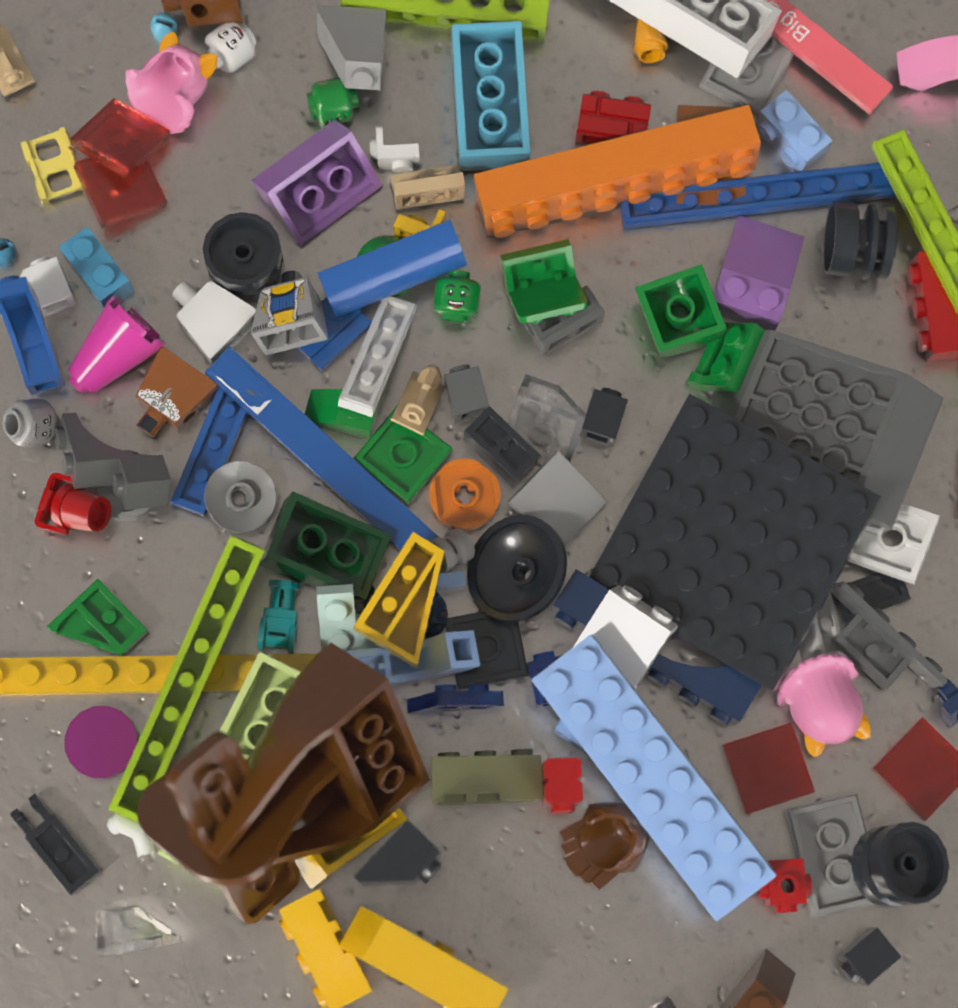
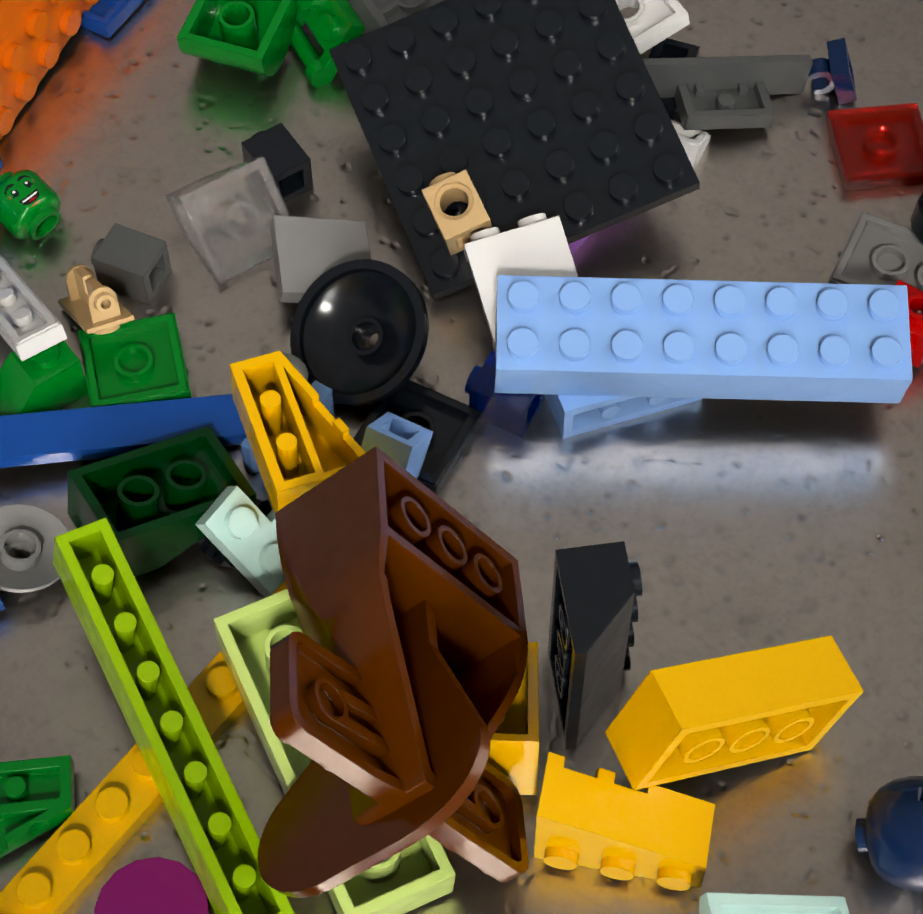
camera: 45 degrees left, 20 degrees down
teal connector [258,579,301,654] -> none
clear blue wing [407,684,504,714] -> none
orange plate [429,458,501,531] -> none
olive wedge [431,749,543,806] -> none
black hinge [463,406,541,489] -> none
green bracket [500,239,588,324] -> none
dark grey hinge [523,285,605,355] -> none
red brick [542,757,583,815] -> none
dark blue arch [551,569,762,726] -> none
reddish brown hair [560,802,650,890] -> none
clear red tile [721,723,815,815] -> none
bright pink hair [777,653,871,757] -> none
none -> tan brick [421,169,493,256]

